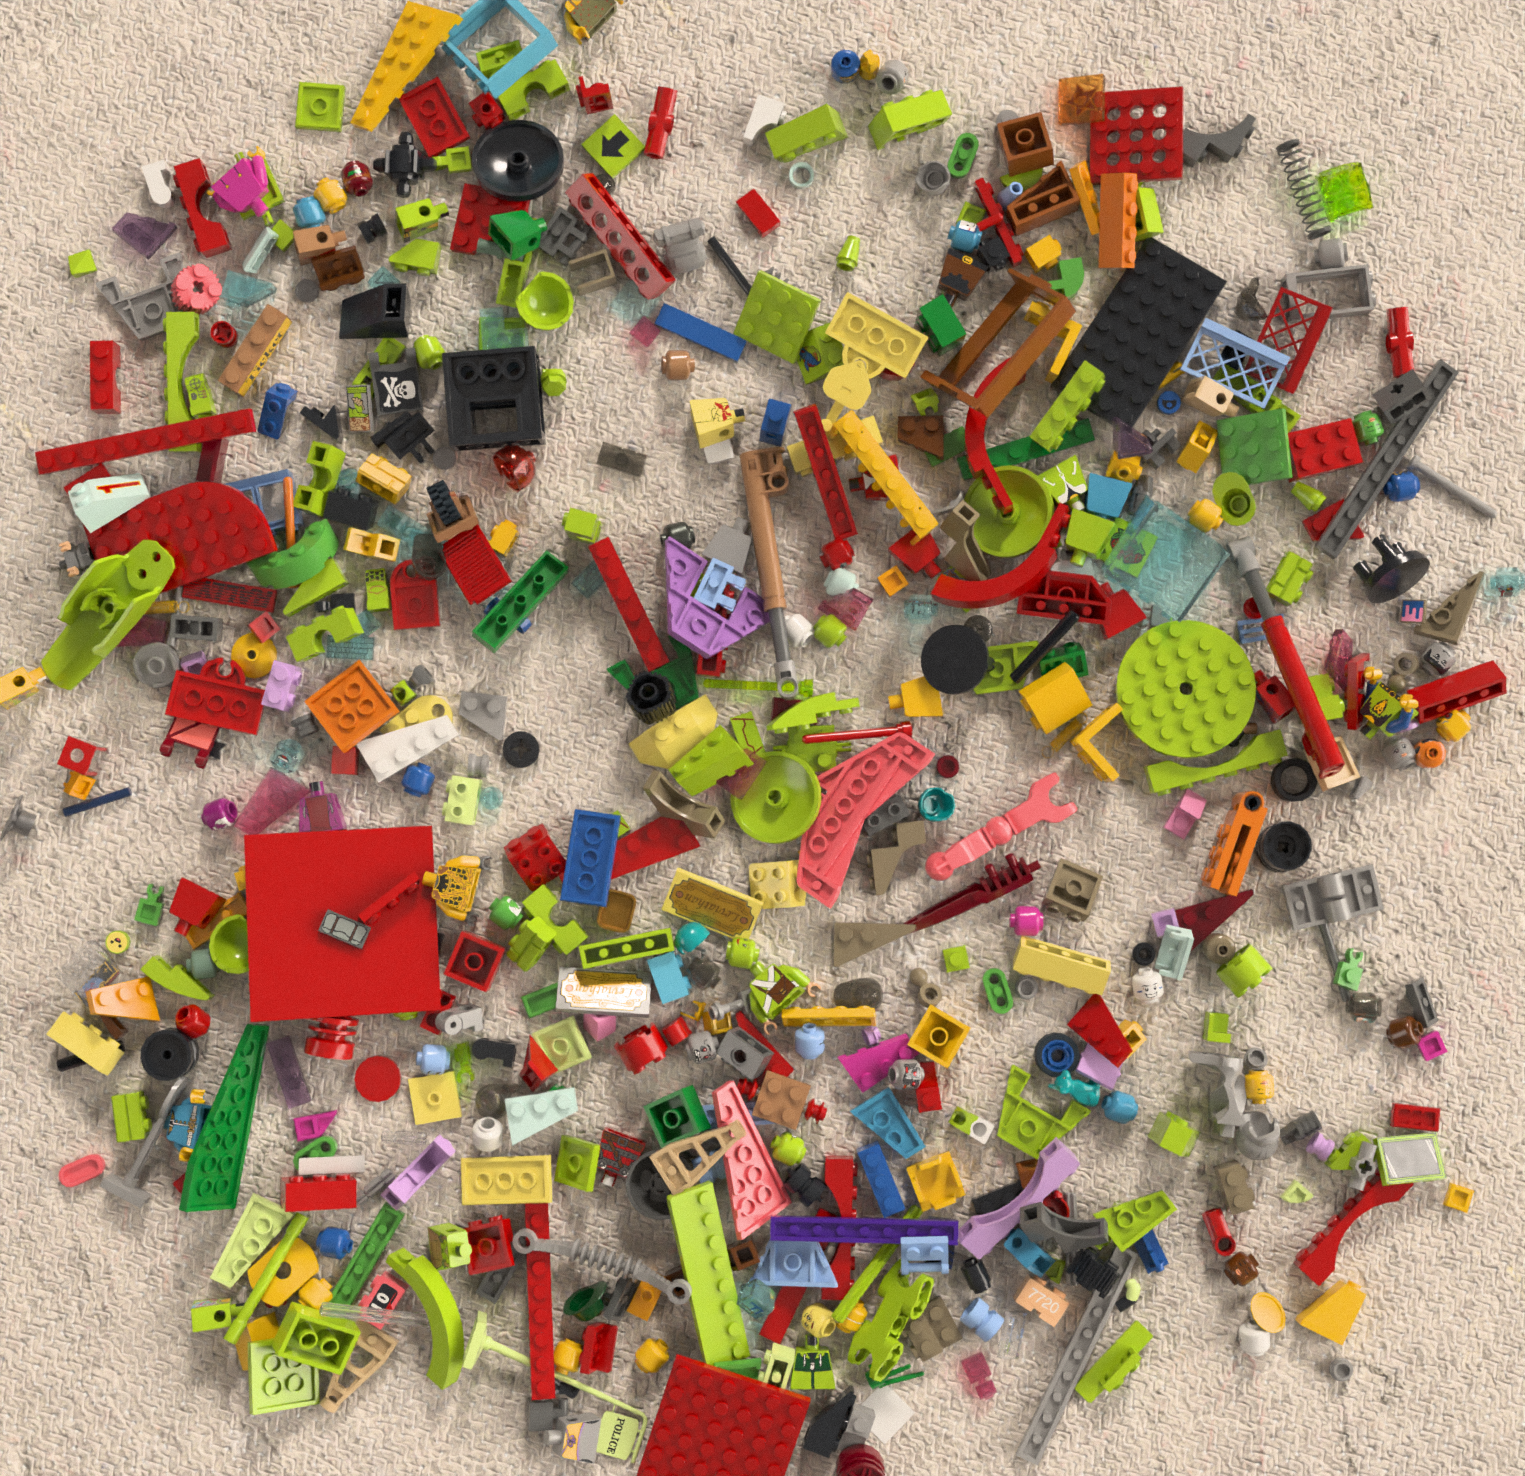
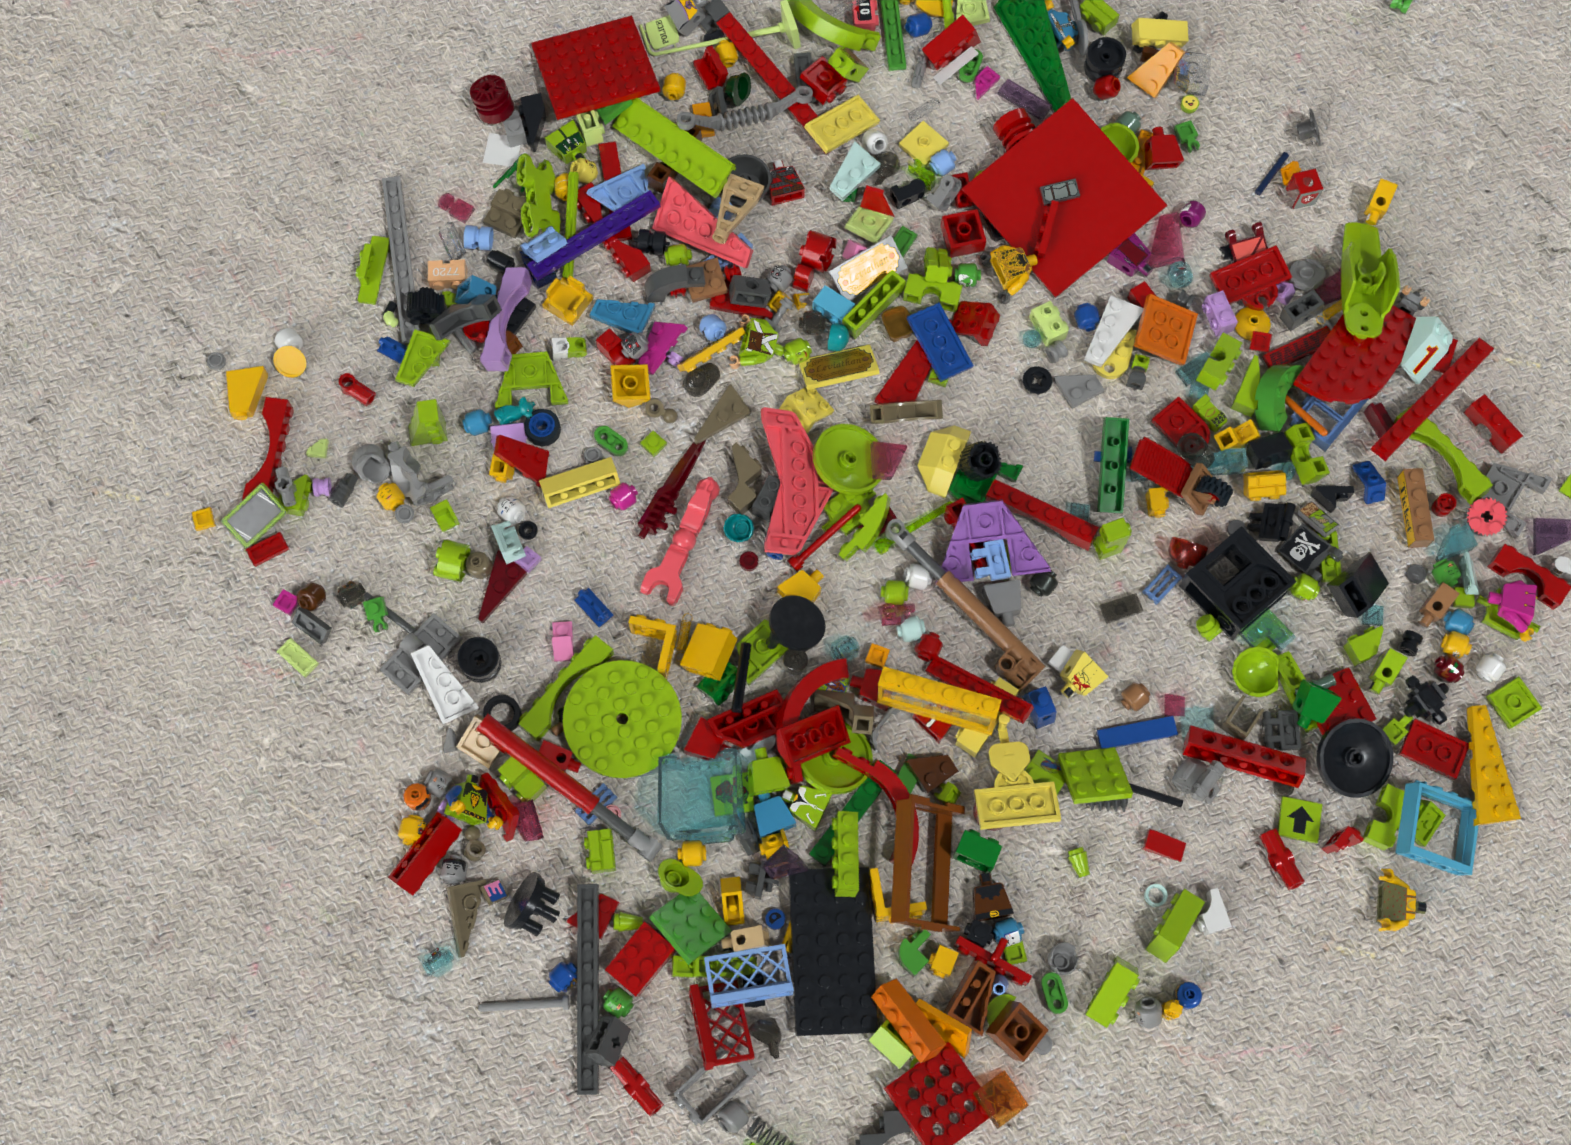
camera: 140 degrees right, 15 degrees down
lime slope [140,955,215,1000] -> none
lime leg [185,373,217,419] -> none
reddish brown bracket [311,245,365,291] -> none
black plate [314,593,356,613] -> none
red tile [354,1055,402,1102] -> none
lavender arch [381,1134,456,1211] -> none
red brick [468,92,505,131] -> none
lime plate [554,1135,600,1192] -> none
green brick [643,1085,711,1148] -> none
lime wedge [669,724,754,797] -> none
lime tile [730,711,765,759] -> none
clear light blue brick [737,1278,777,1319] -> none
blue arch [856,1140,905,1218] -> none
dark tan plate [1042,858,1103,923] -> none
orange hinge [1200,791,1268,897] -> none
dark tan brick [1213,1160,1256,1215] -> none
reddish brown head [1223,1251,1259,1287] -> none
none -> yellowish green plate [276,638,319,678]
none -> white wing [410,644,479,724]
none -> blue hinge [574,588,614,628]
none -> dark grey arch [644,264,705,303]
none -> red slope [777,705,851,768]
none -> medium blue tile [1142,565,1182,605]
none -> bright green head [1431,558,1461,587]
none -> white head [1476,653,1506,683]

